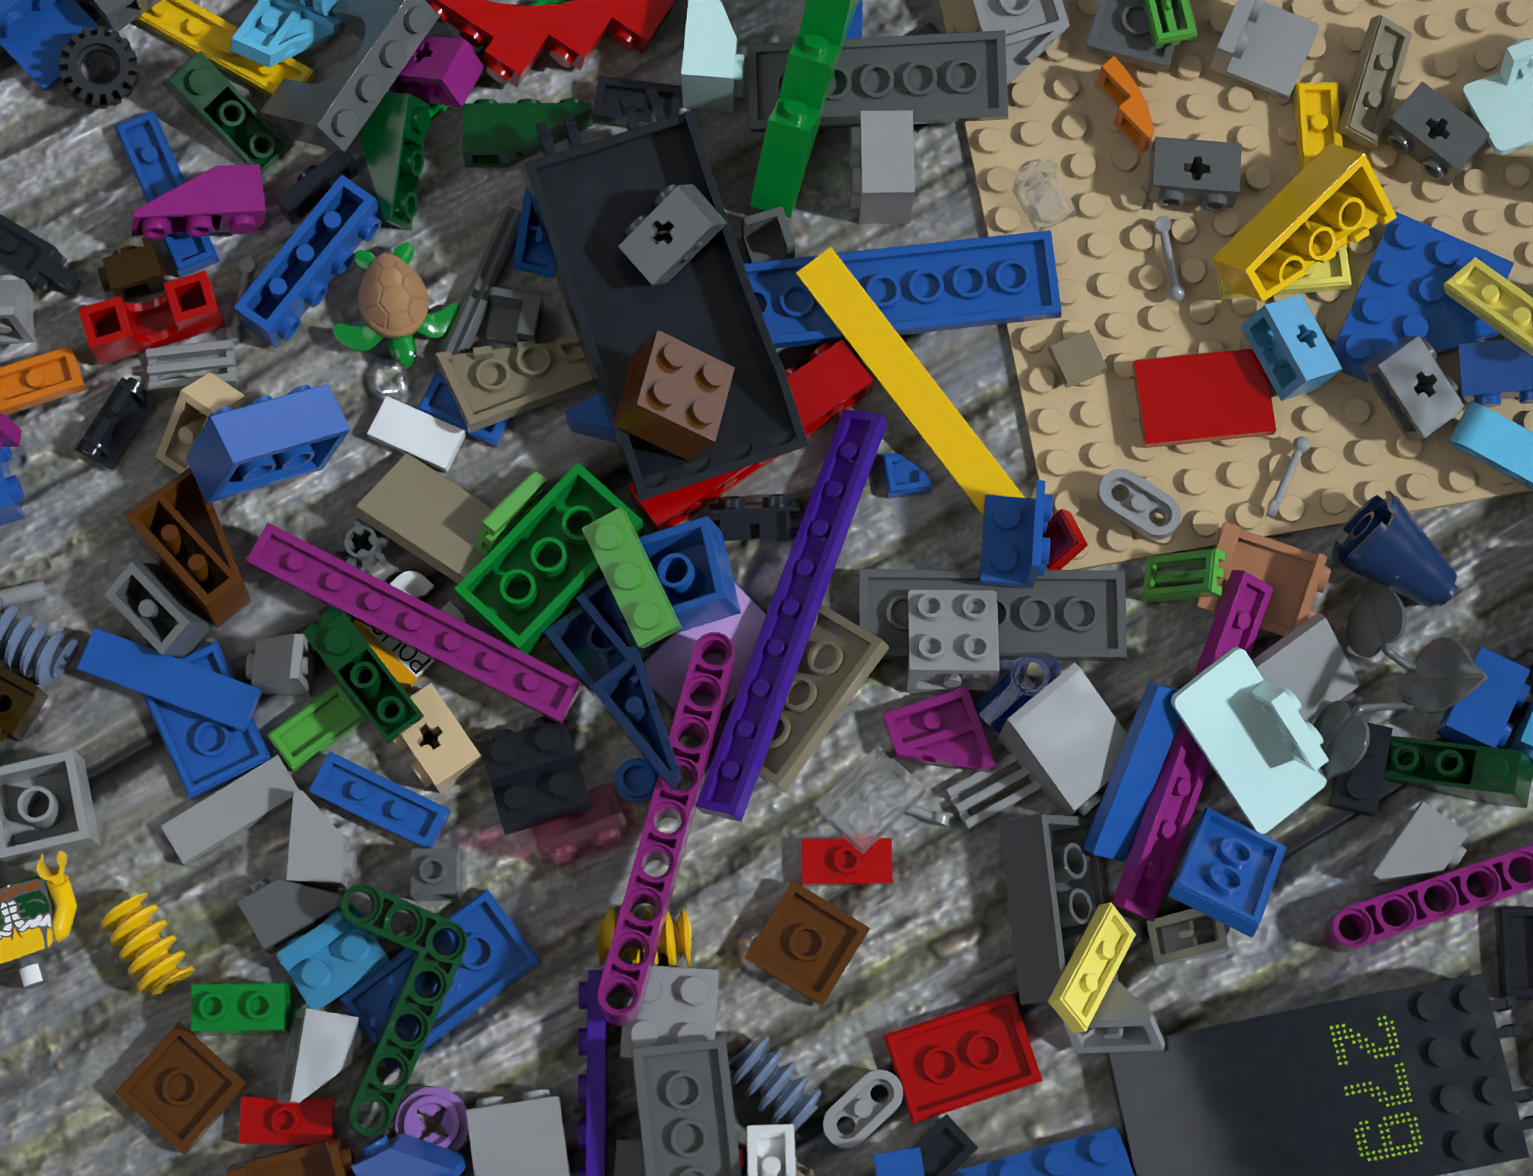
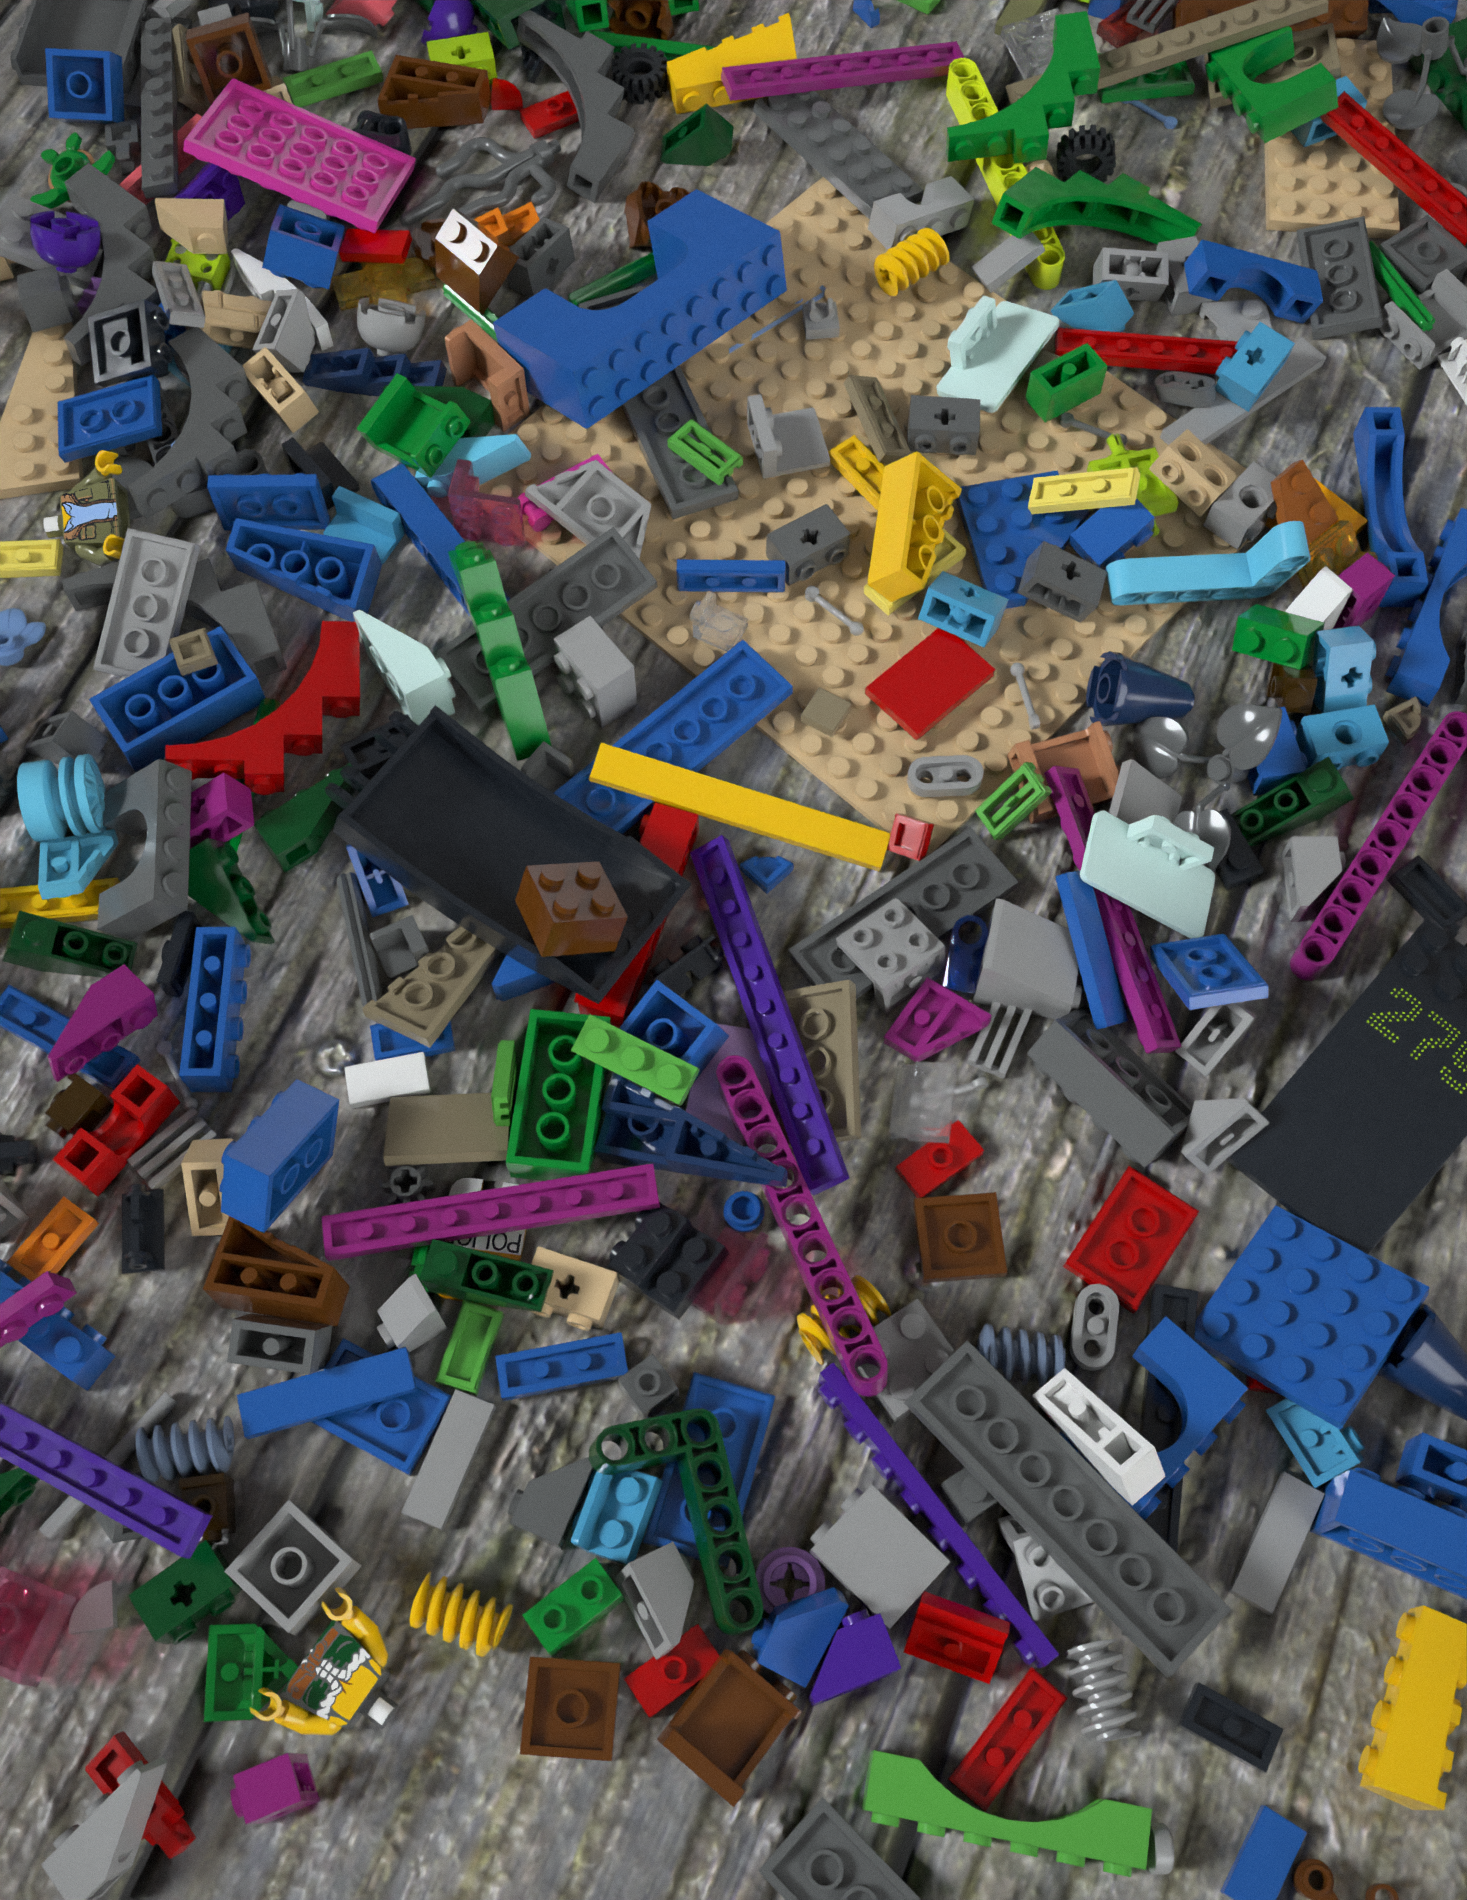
camera: 35 degrees left, 10 degrees down
light grey slope [286,790,357,889] -> none
animal [333,242,460,369] -> none
dark grey brick [618,184,727,286] -> none
blue bracket [979,480,1053,589] -> none
light yellow tile [1048,902,1136,1034] -> none
orange slope [1096,56,1154,153] -> none
none -> blue tile [676,559,785,592]

